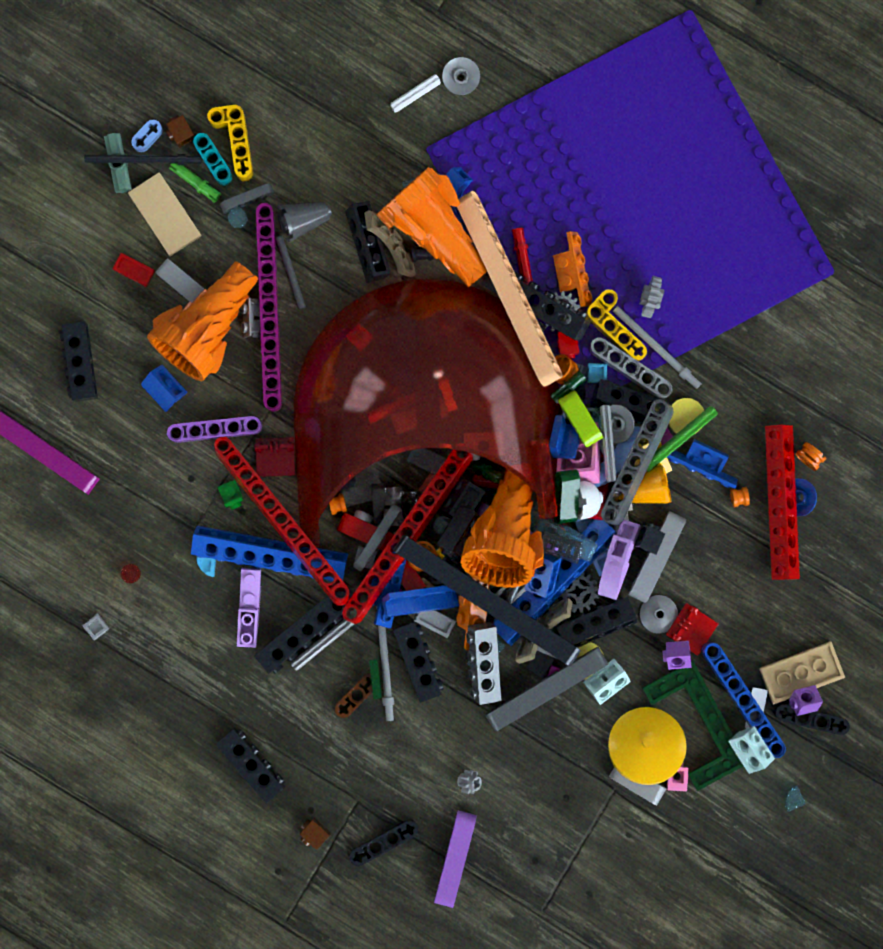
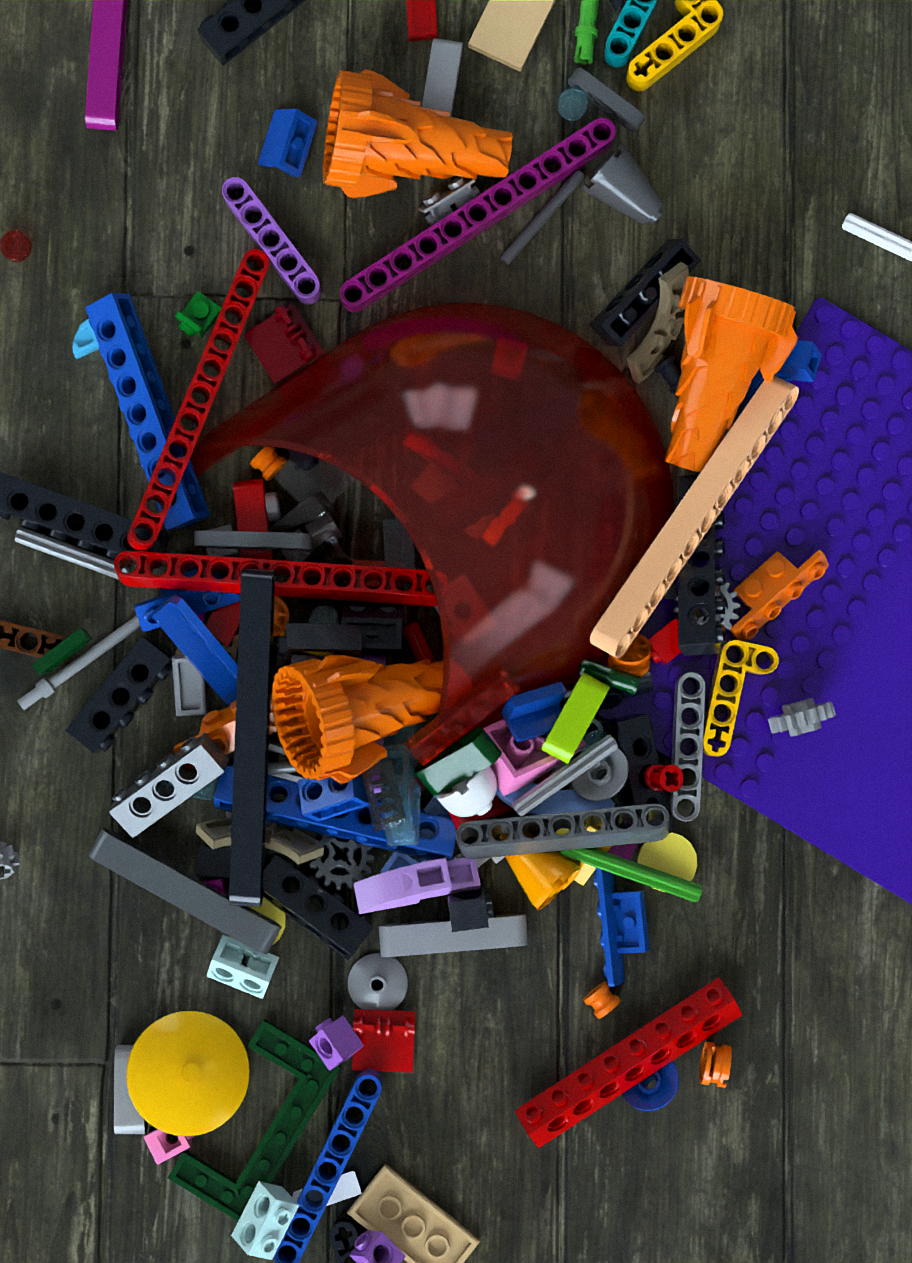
camera: 60 degrees right, 0 degrees up
lavender slope [237,568,261,648] -> none
dark green axle [473,460,504,484] -> none
red pin [511,228,533,283] -> none
medium azure tile [587,363,607,383] -> none
light grey bar [613,306,702,389] -> none
none -> red bush [644,764,684,792]

